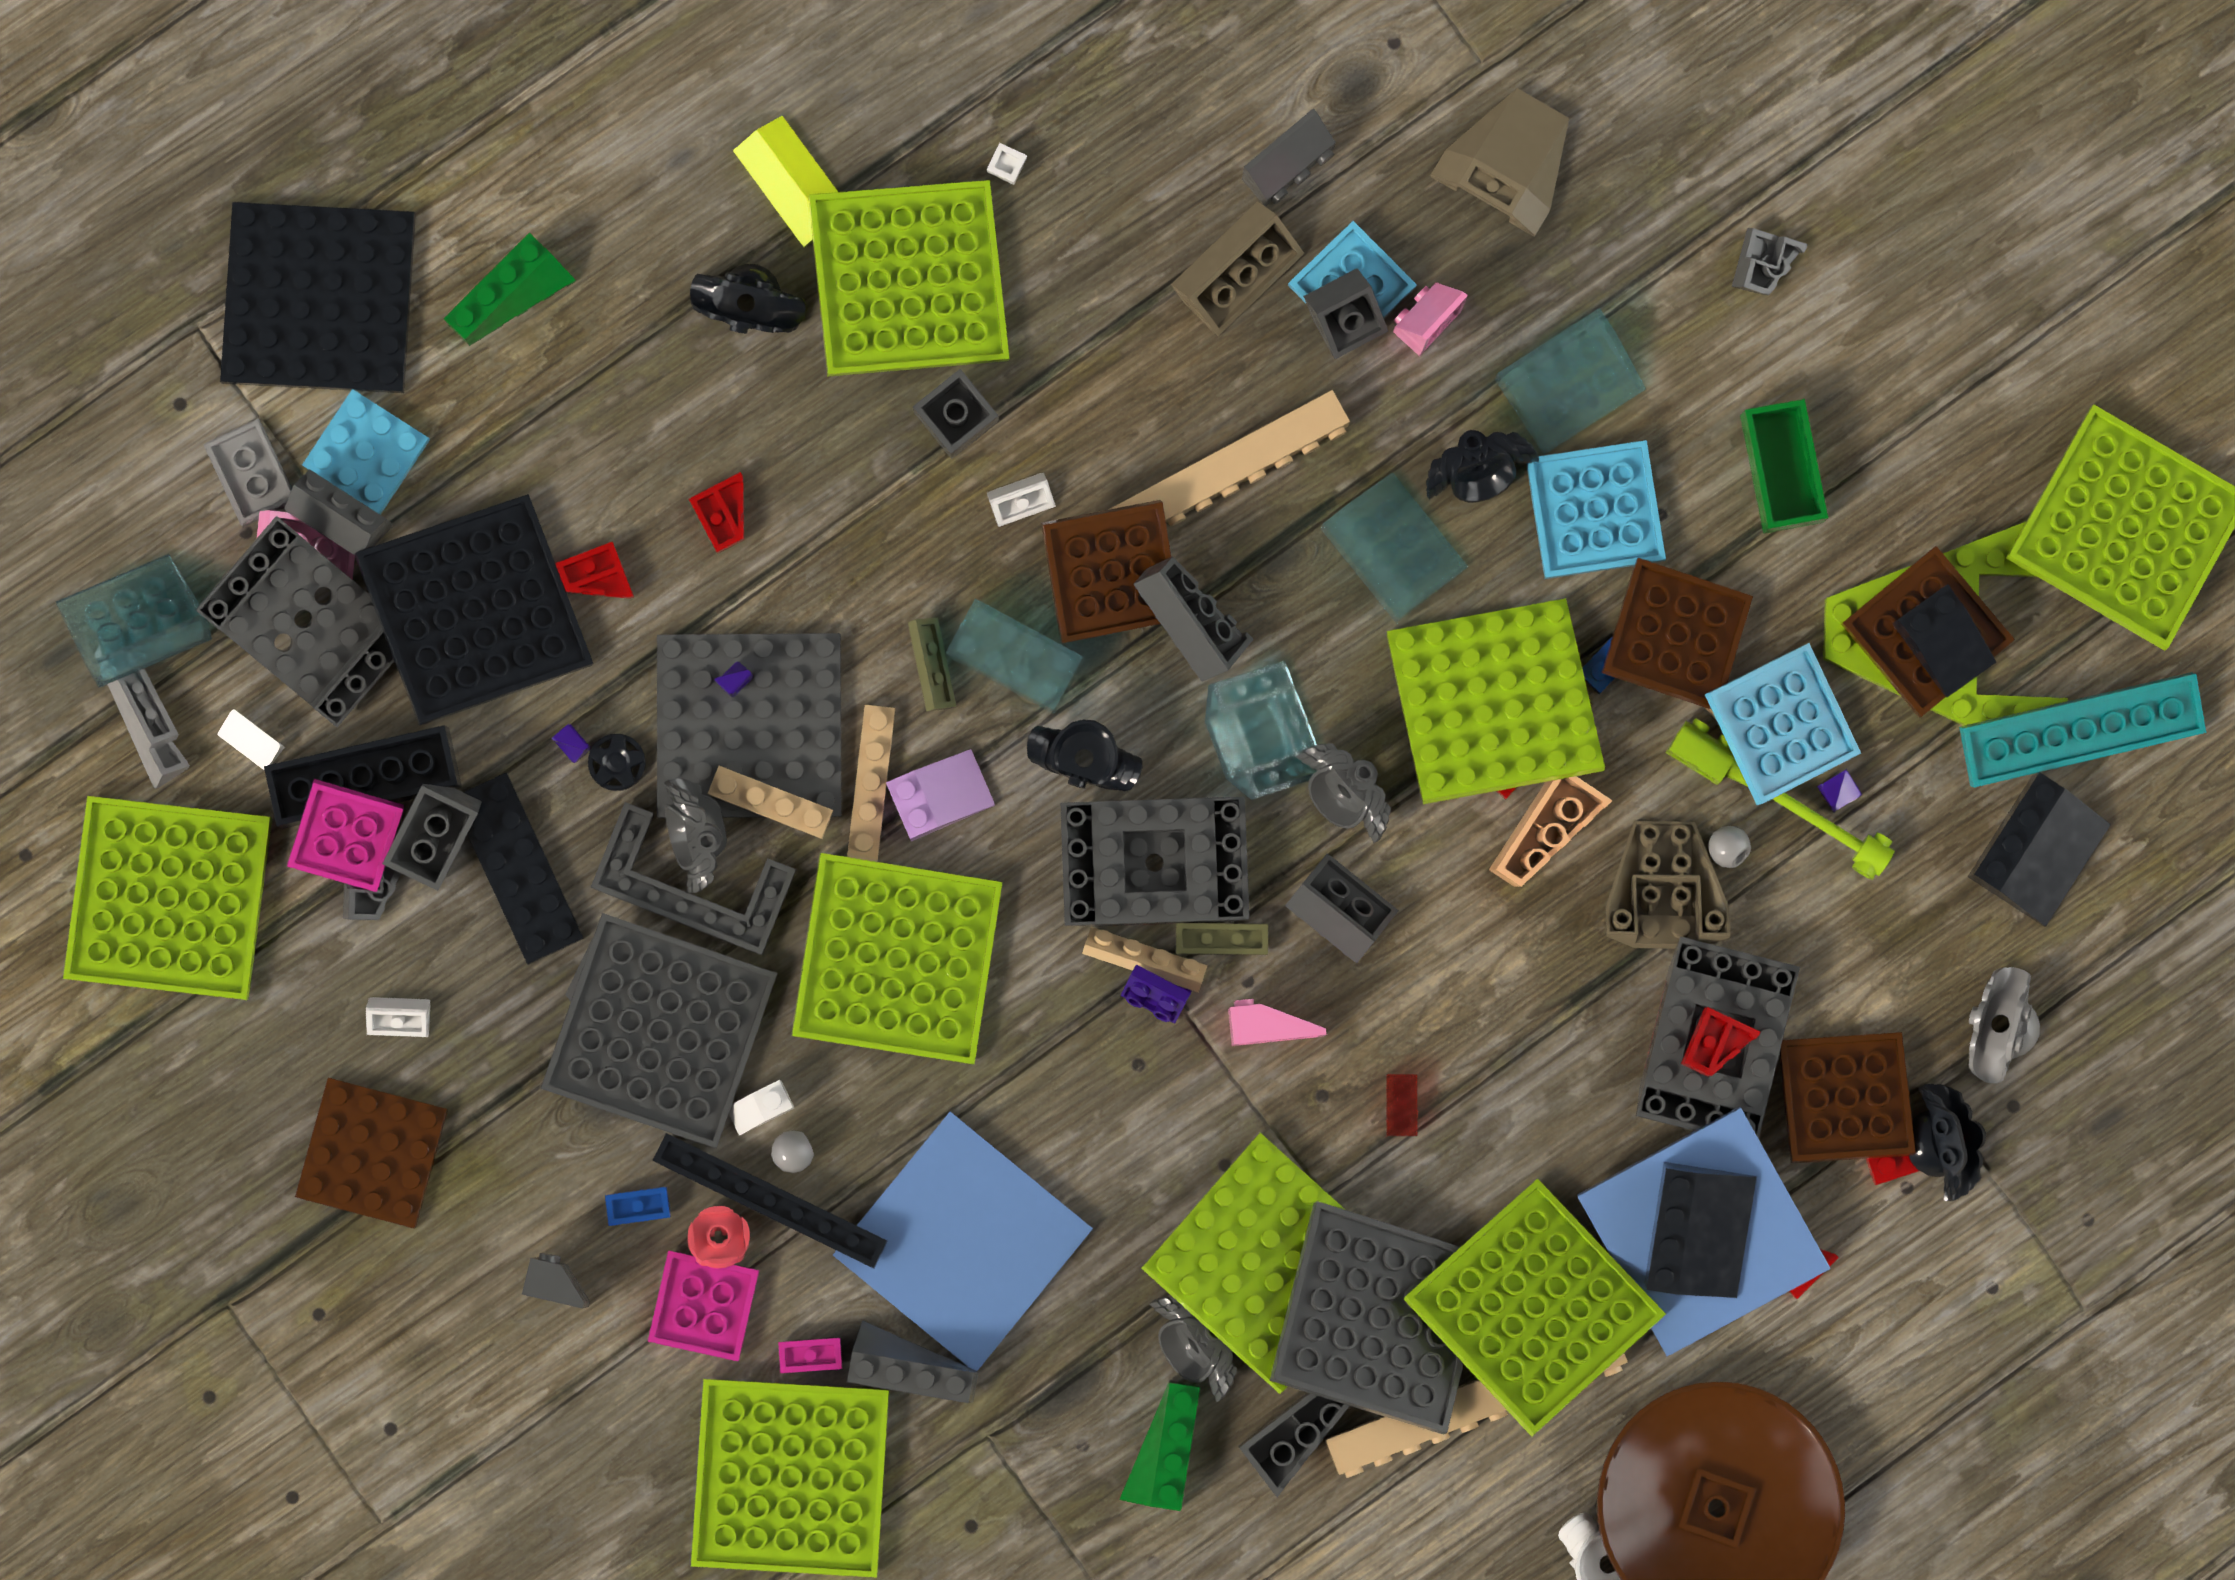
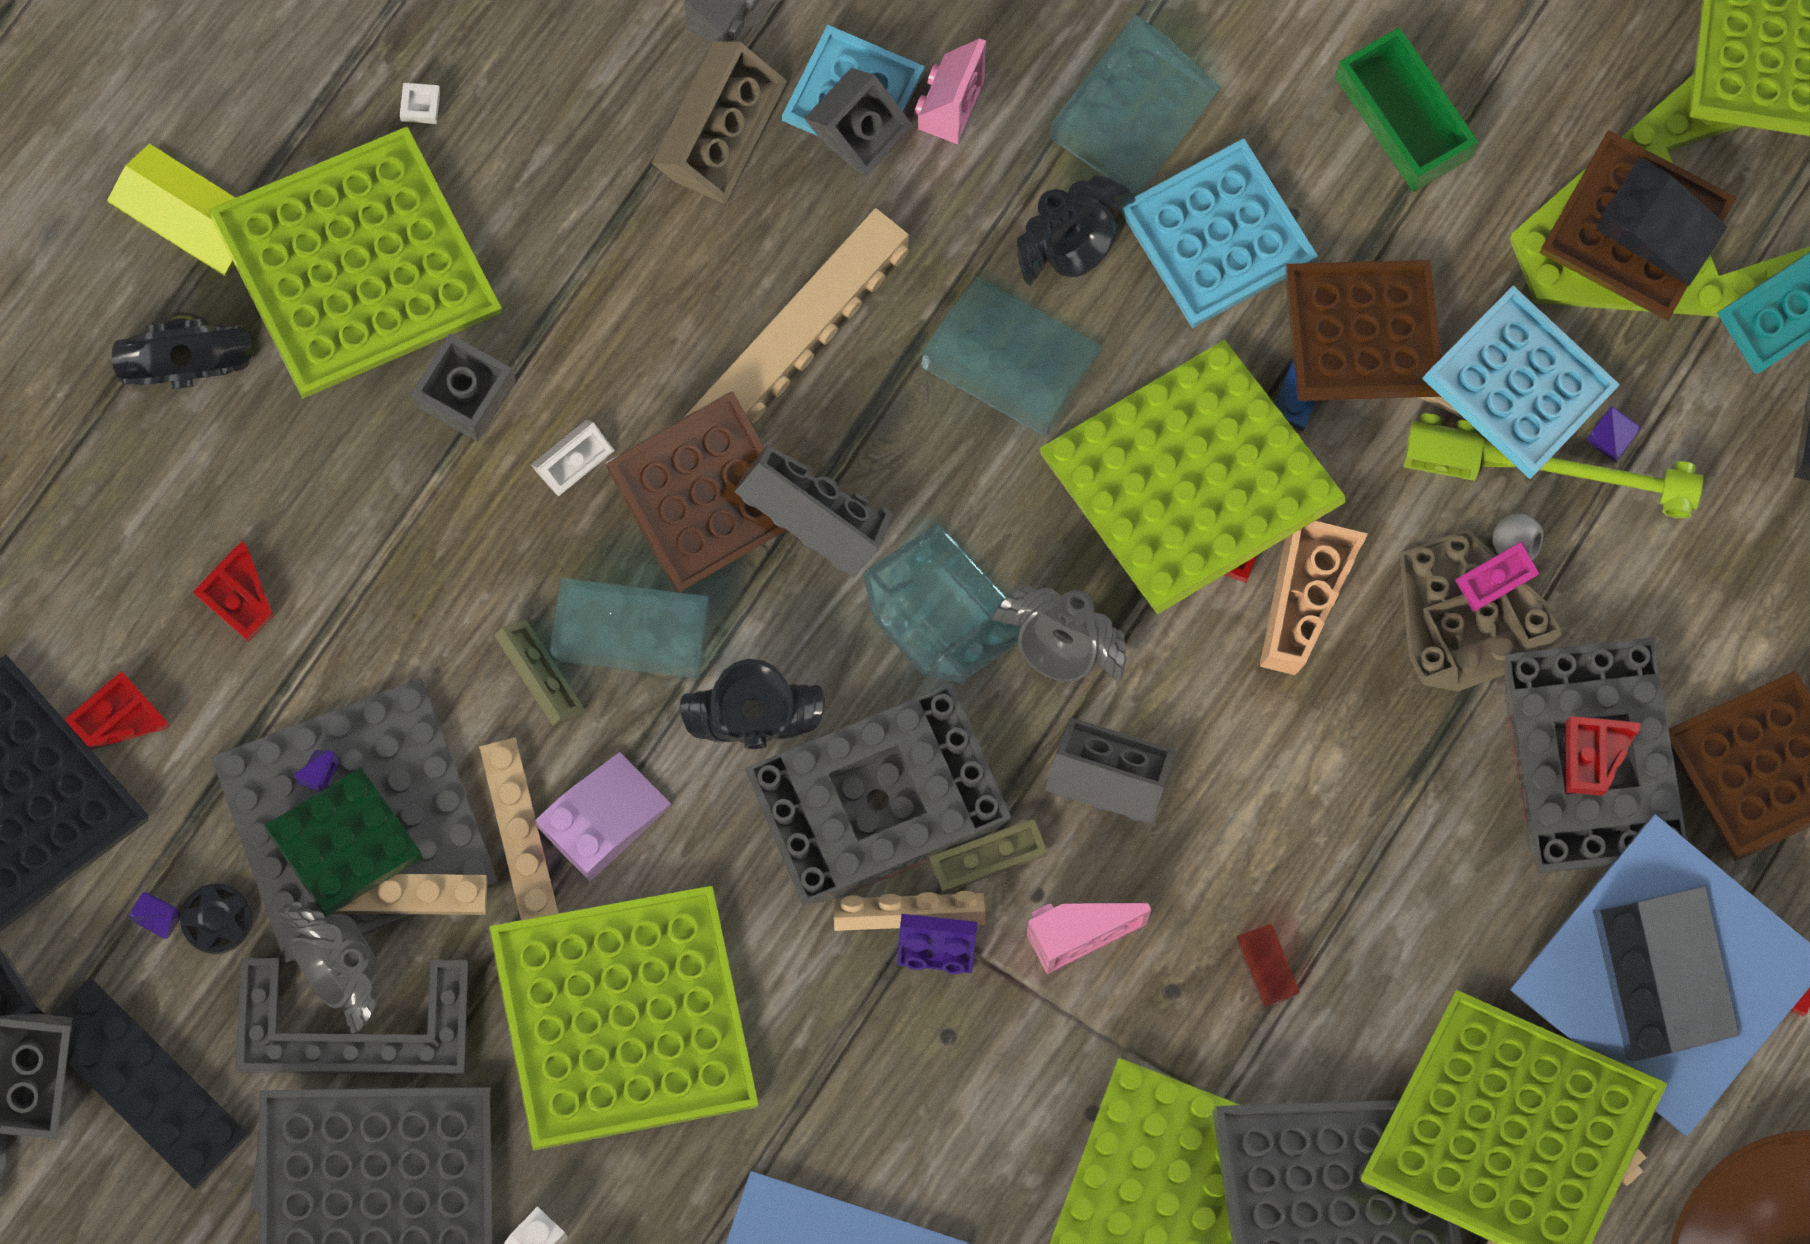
camera: 15 degrees left, 10 degrees down
none -> dark green plate [265,767,422,917]
none -> dark pink plate [1455,542,1539,612]

